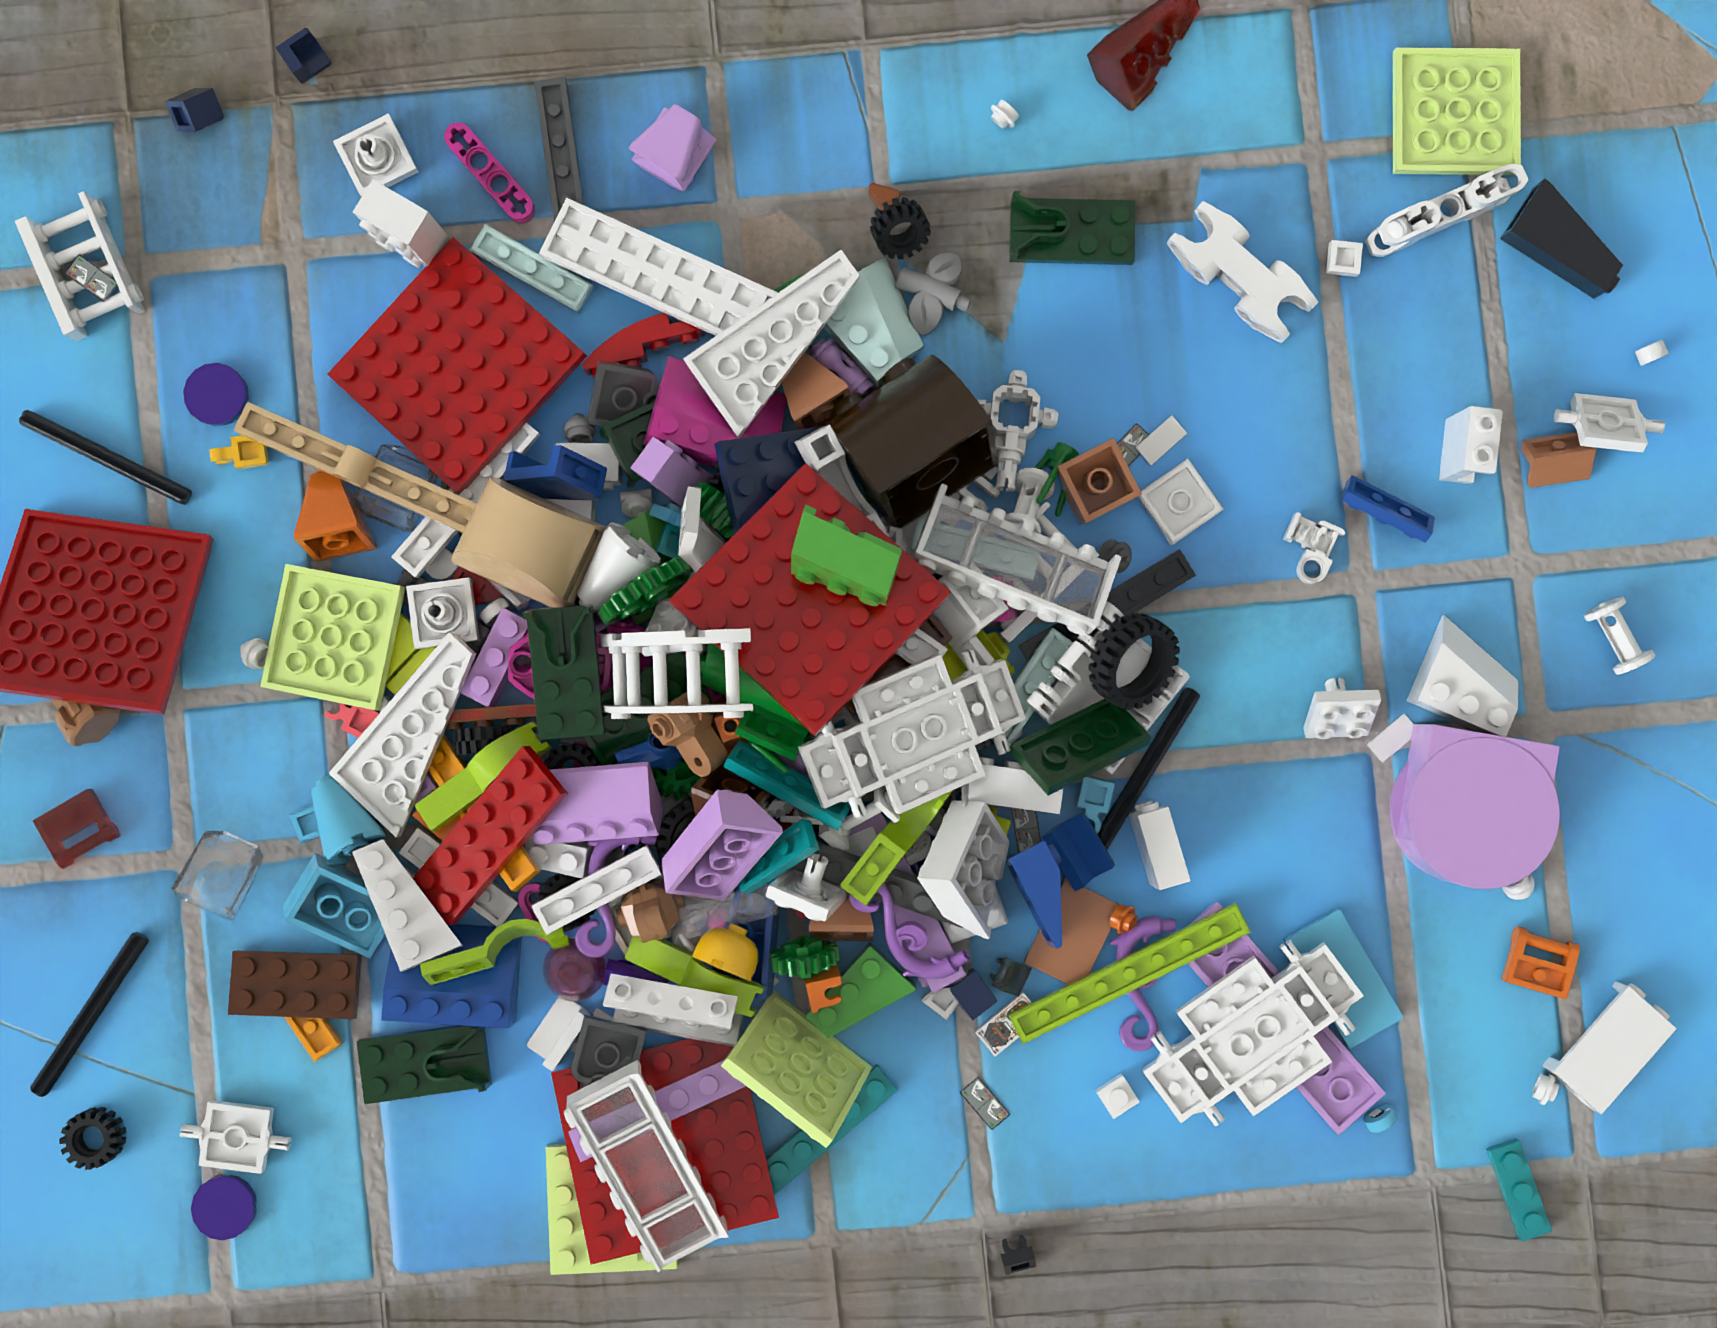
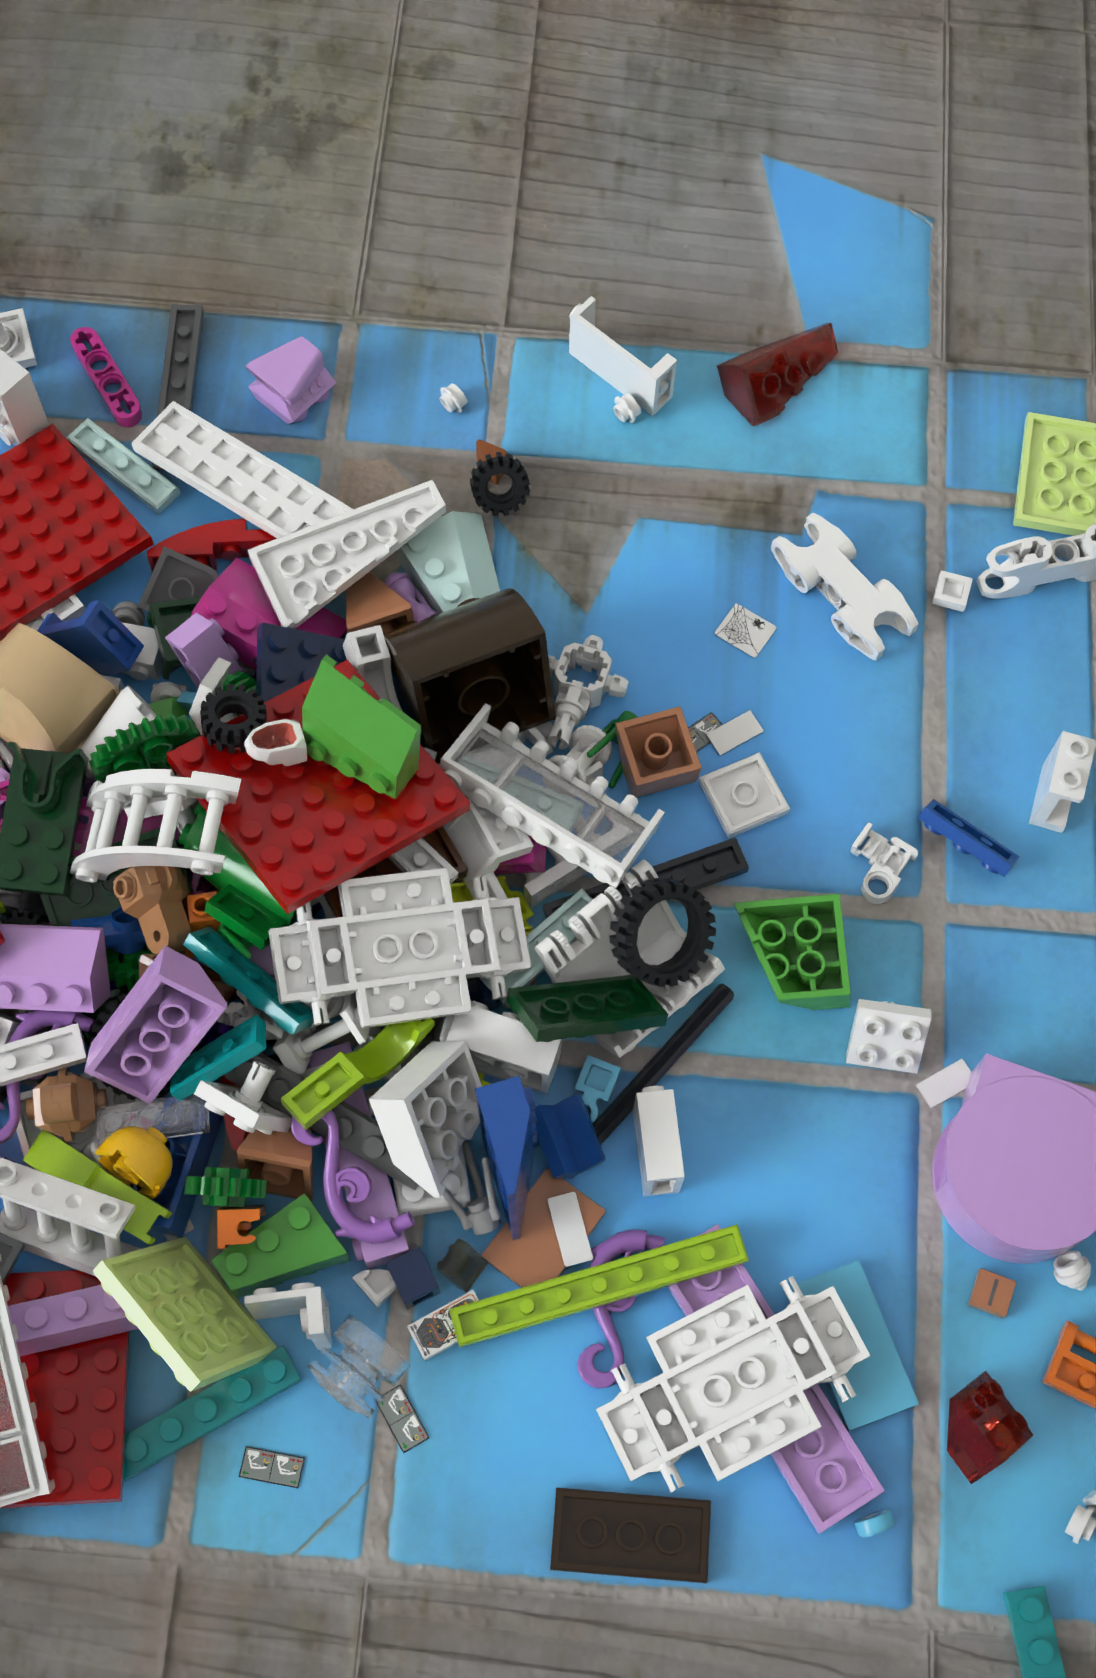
camera: 10 degrees right, 20 degrees down
light grey plant [896,253,971,335] -> none
black tile [1001,1235,1037,1275] -> none
dark green plate [1009,191,1135,265] -> none
white plate [1095,1073,1140,1119] -> none
dark grey wheel [1098,539,1132,573] -> none
orange plate [1110,904,1138,935] -> none
white wedge [1406,615,1518,737] -> none
none -> black tyre [200,684,267,754]
none -> light grey sticker [239,1446,305,1488]
none -> white rock [244,719,307,767]
none -> white bracket [244,1282,332,1350]
none -> clear wheel [307,1314,410,1419]
none -> white plate [439,383,468,413]
none -> light grey plant [442,1141,502,1235]
none -> white sticker [548,1192,593,1267]
none -> dark brown tile [550,1488,711,1583]
none -> white panel [569,296,677,416]
none -> white sticker [715,604,777,658]
none -> bright green wedge [734,894,851,1010]
none -> clear red slope [947,1371,1033,1484]
none -> nougat tile [968,1268,1016,1319]

